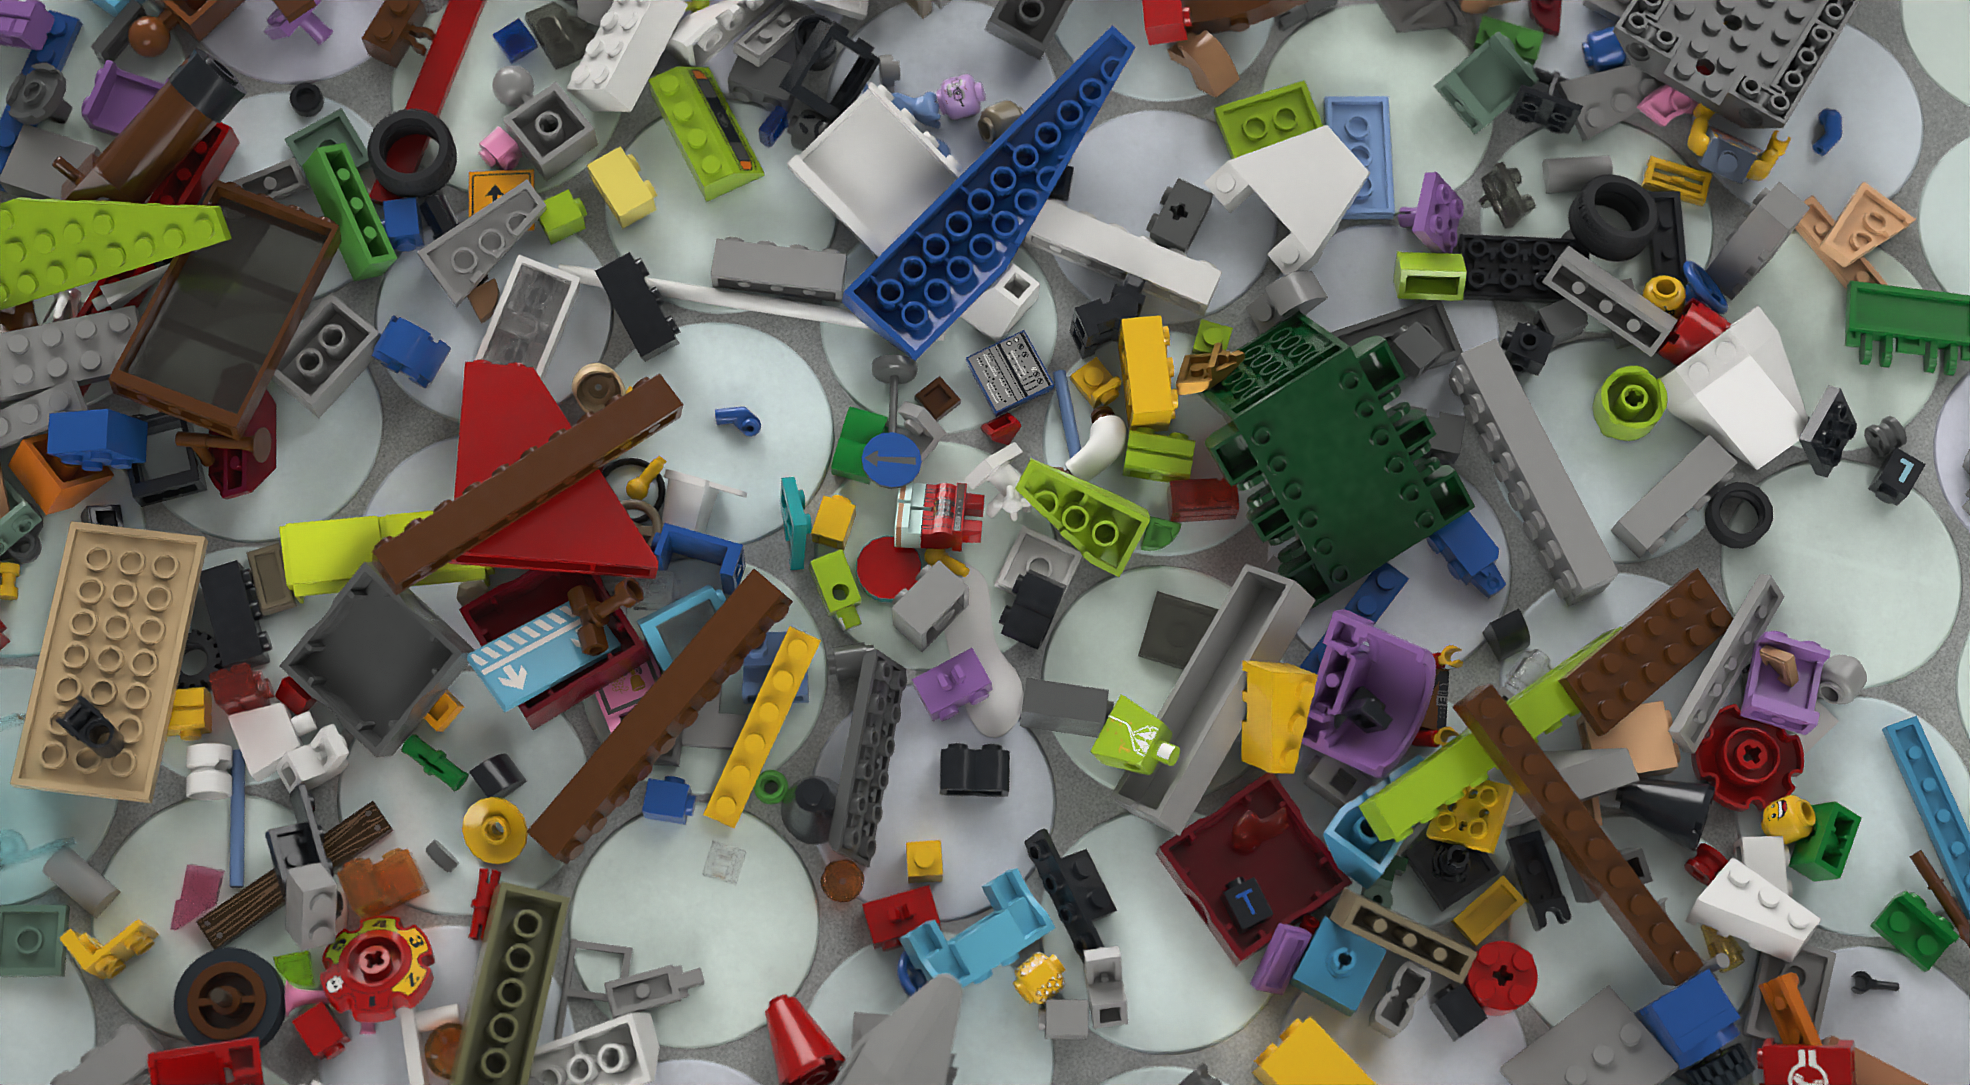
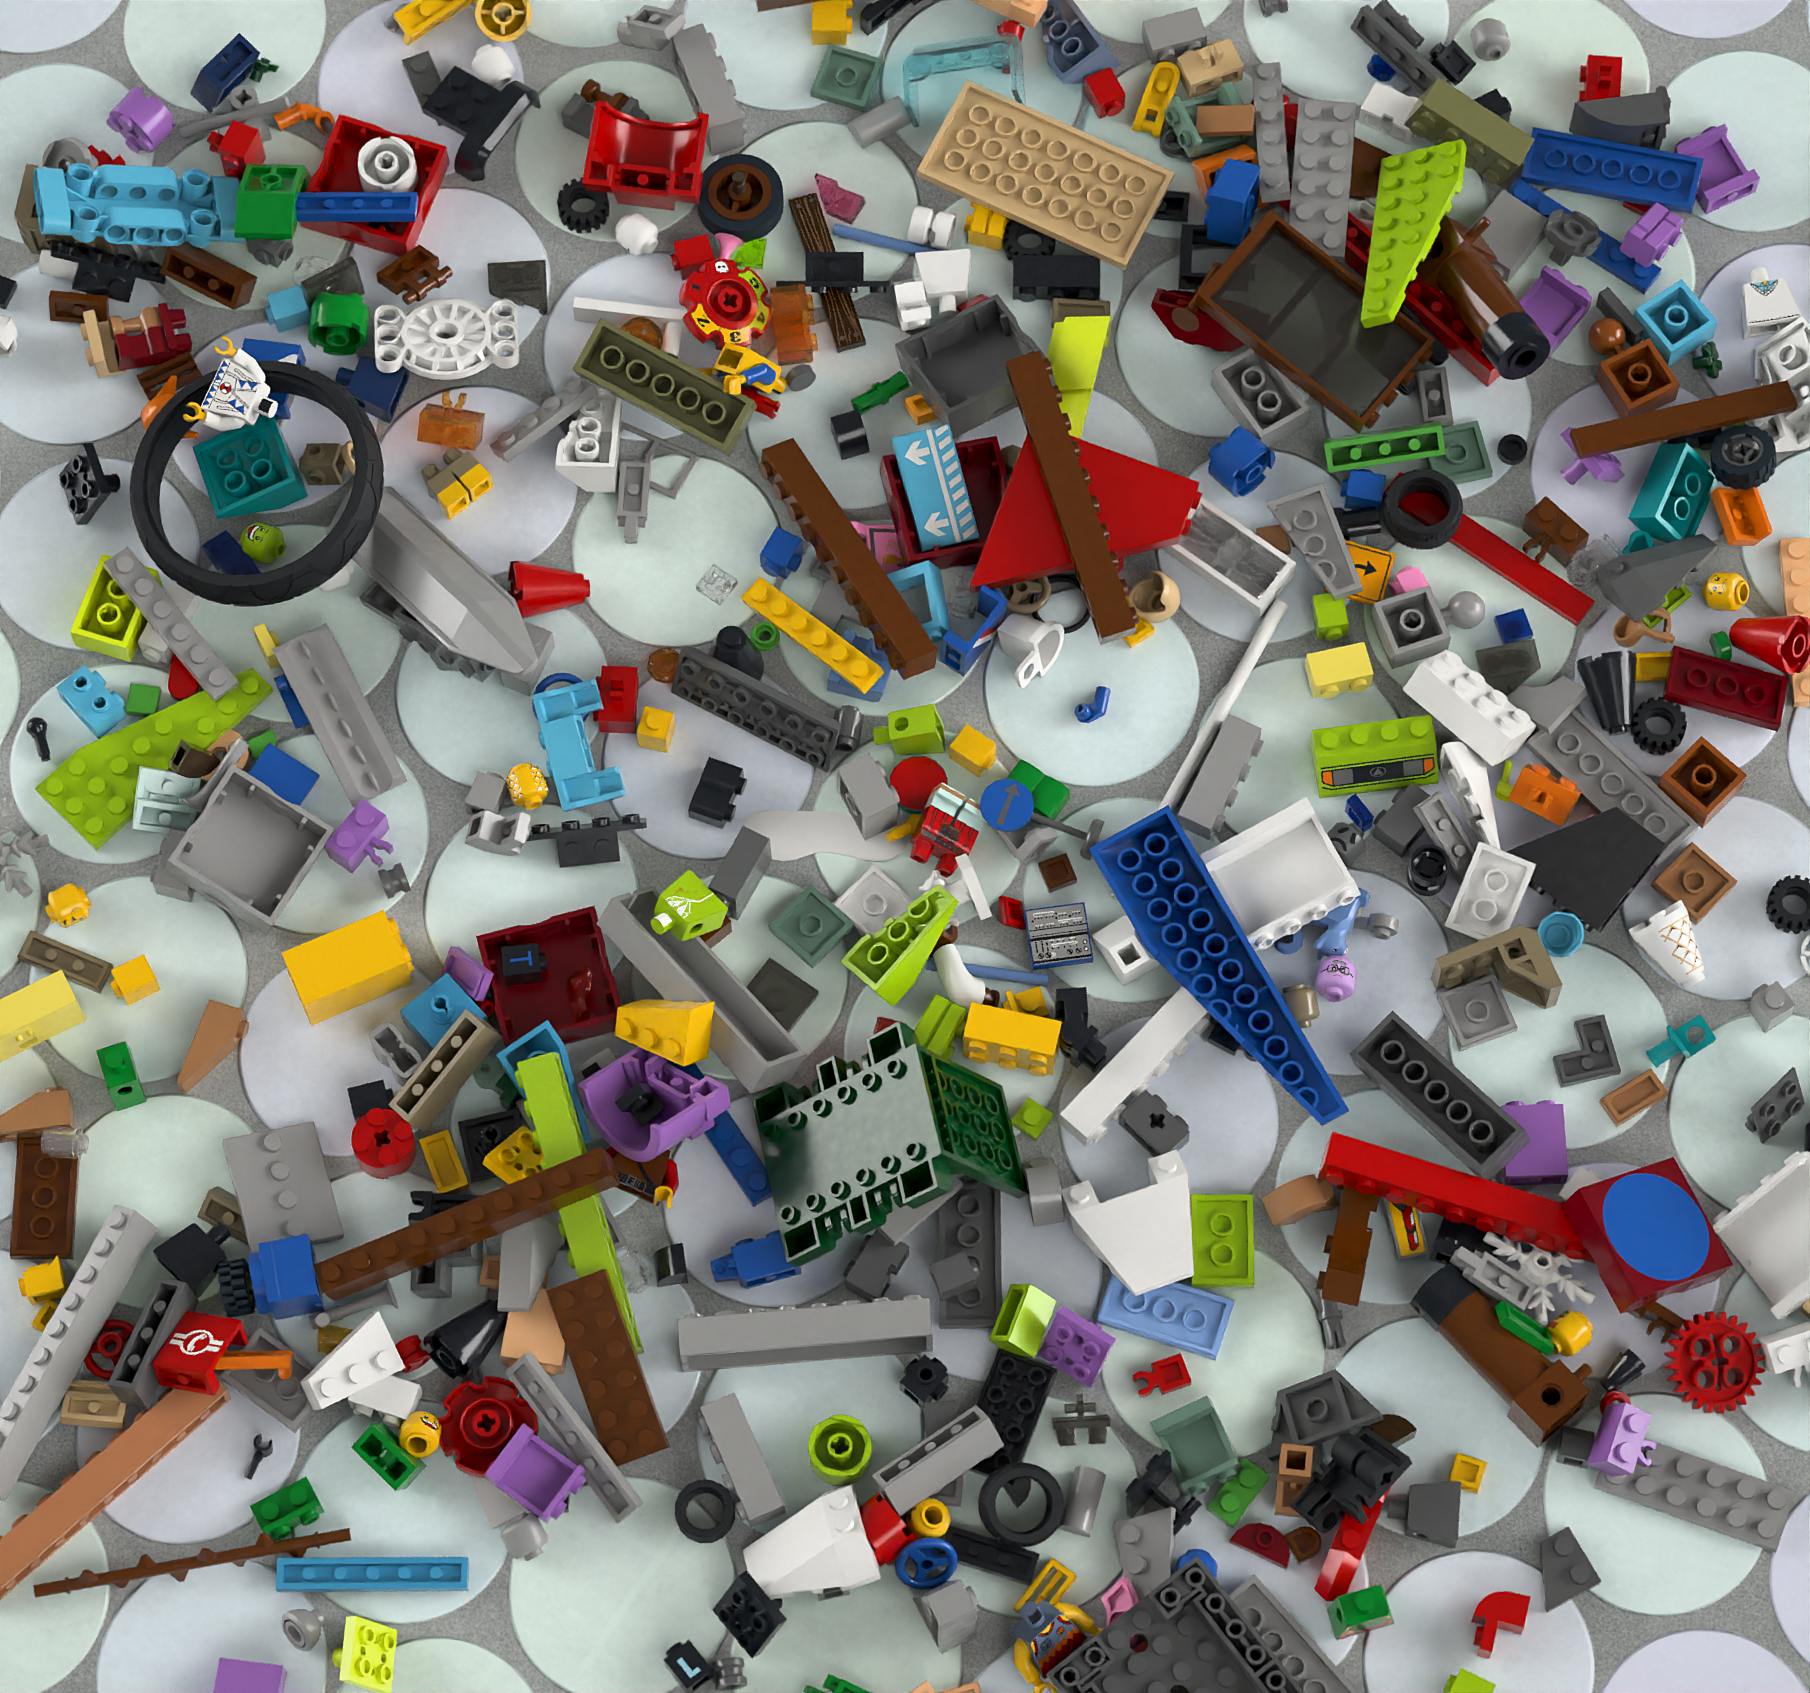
camera: 115 degrees right, 5 degrees down
black piece [55,694,125,758] -> none
yellow bracket [59,919,159,980] -> none
light grey piece [91,263,170,312] -> none
clear red brick [209,662,274,716] -> none
light grey brick [285,862,337,951] -> none
yellow dish [462,797,528,865] -> none
reddish brown bar [567,577,644,656] -> none
black brick [595,252,680,362] -> none
yellow piece [626,456,667,500] -> none
black window [779,20,881,122] -> none
teal wing [780,477,812,570] -> none
medium lavender brick [912,648,992,721] -> none
black brick [999,569,1067,650] -> none
bright green tile [1141,516,1182,551] -> none
pearl gold slope [1176,342,1245,395] -> none
medium nougat tile [1759,644,1799,688] -> none
none -> torso [697,342,787,395]
none -> sand green plate [768,884,855,969]
none -> red plate [1132,1353,1192,1397]

